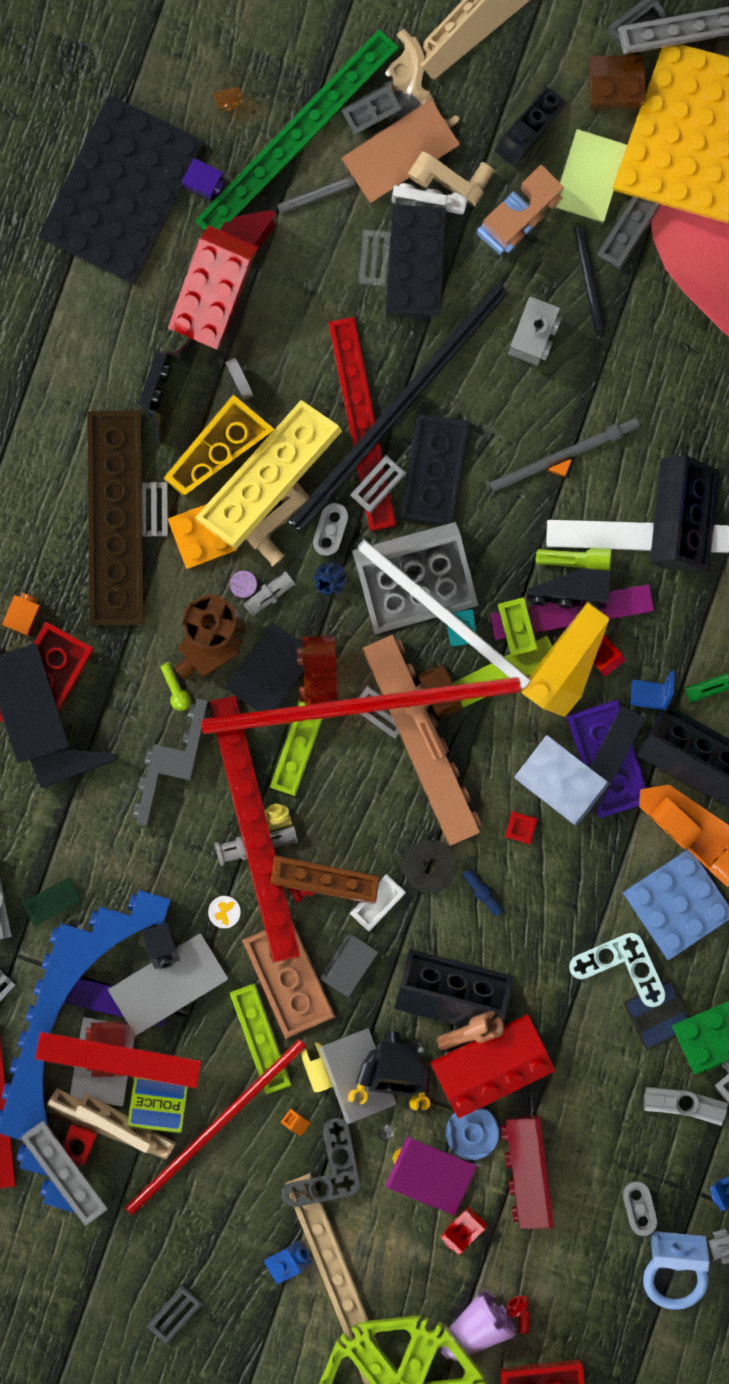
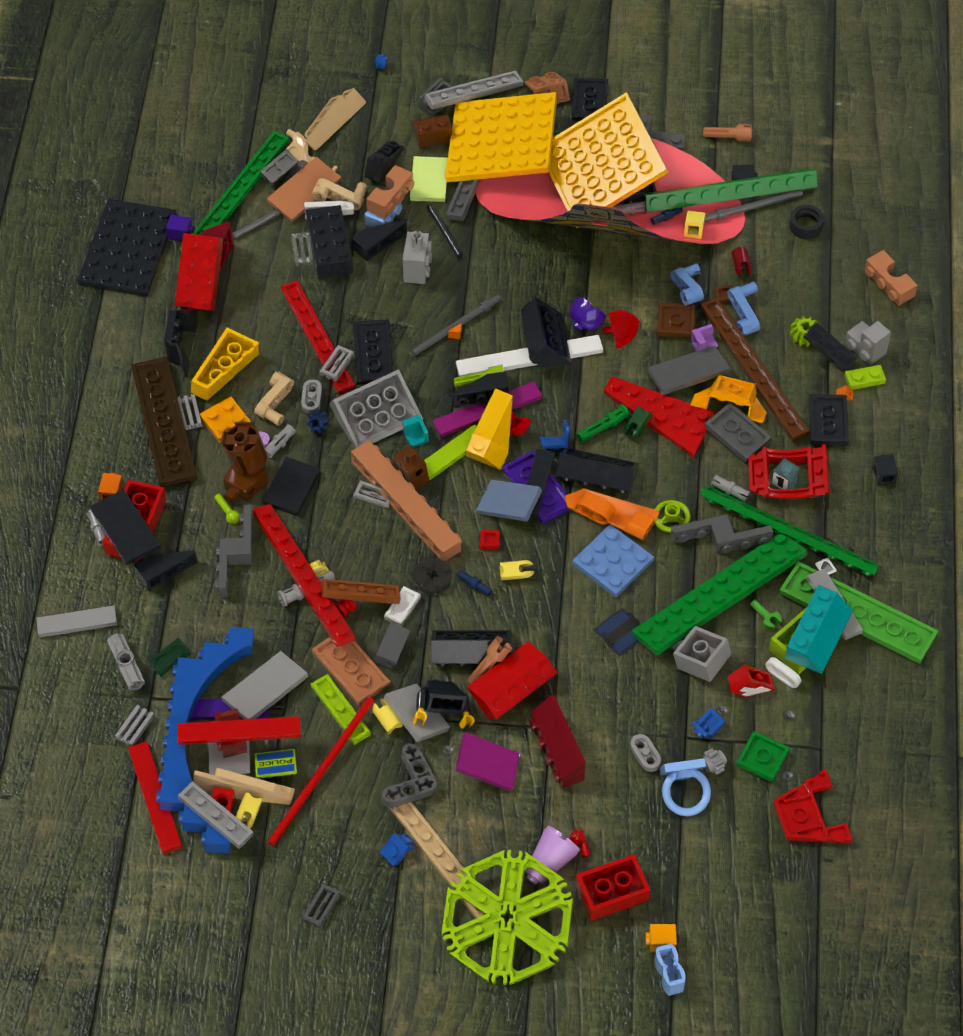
camera: 10 degrees left, 30 degrees down
black brick [141,923,180,969] -> none
light yellow plate [195,400,342,550] -> none
red axle [201,677,522,734] -> none
white sticker [208,896,241,928] -> none
clear orange plate [213,86,243,110] -> none
light grey piece [225,358,254,401] -> none
lime tile [270,686,331,796] -> none
orange piece [281,1109,310,1136] -> none
black axle [289,284,508,531] -> none
clear red brick [297,636,338,705] -> none
white tile [358,539,530,688] -> none
nougat piece [403,684,446,760] -> none
red bracket [441,1206,488,1255] -> none
medium blue tile [446,1108,500,1160] -> none
lime plate [498,597,538,657] -> none
light aqua beam [569,933,665,1008] -> none
light grey piece [644,1087,728,1126] -> none
none -> light yellow piece [236,793,263,828]
none -> black slope [352,220,407,261]
none -> light yellow piece [500,560,534,580]

